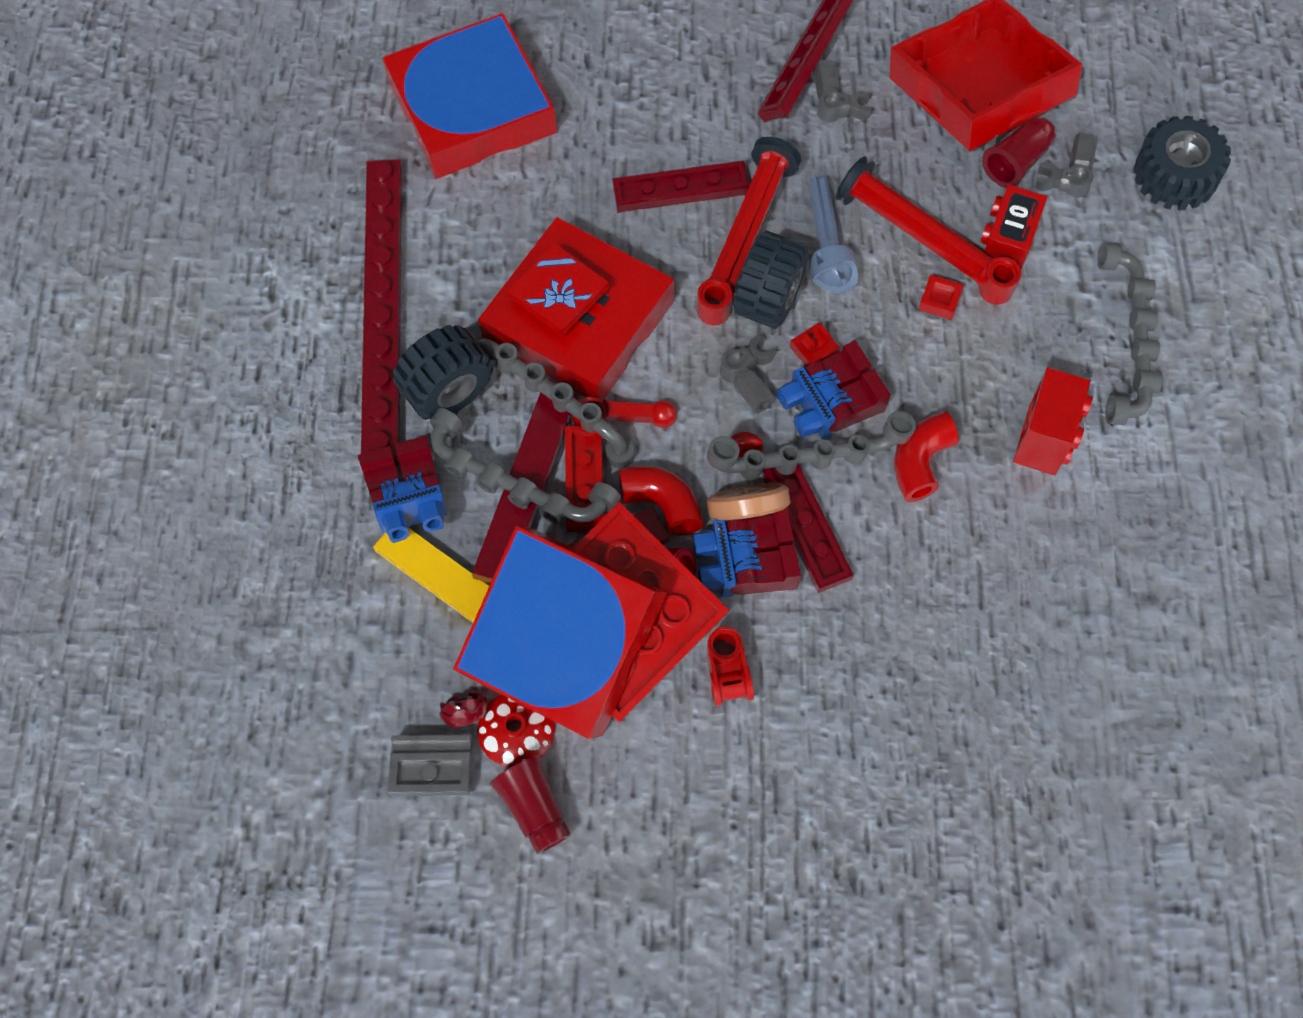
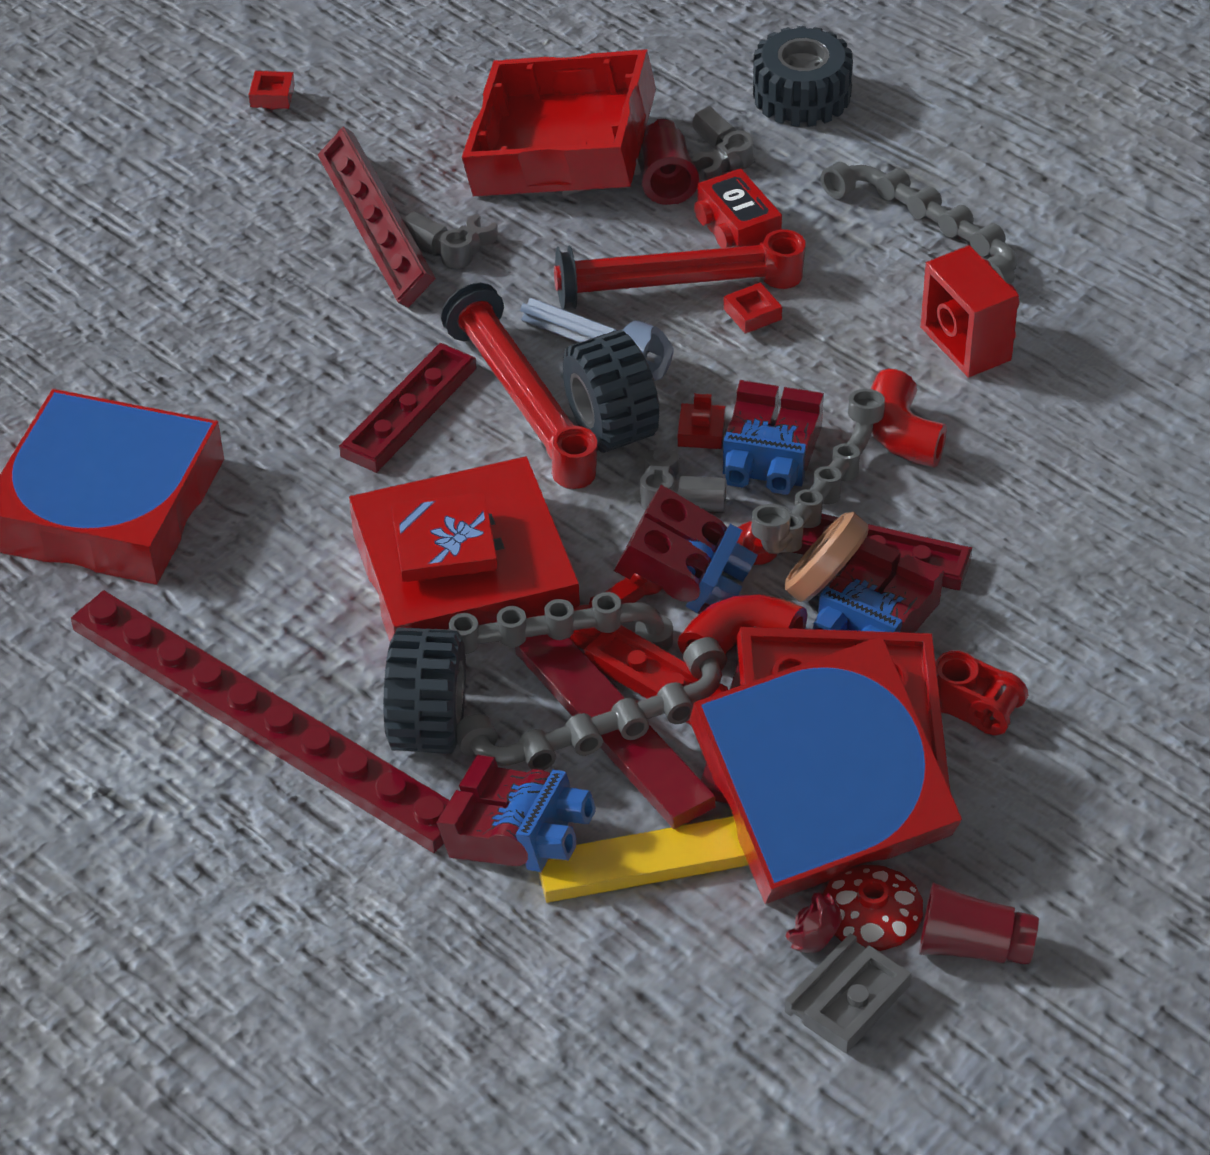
camera: 50 degrees left, 20 degrees down
none -> dark red hips [614,484,758,613]

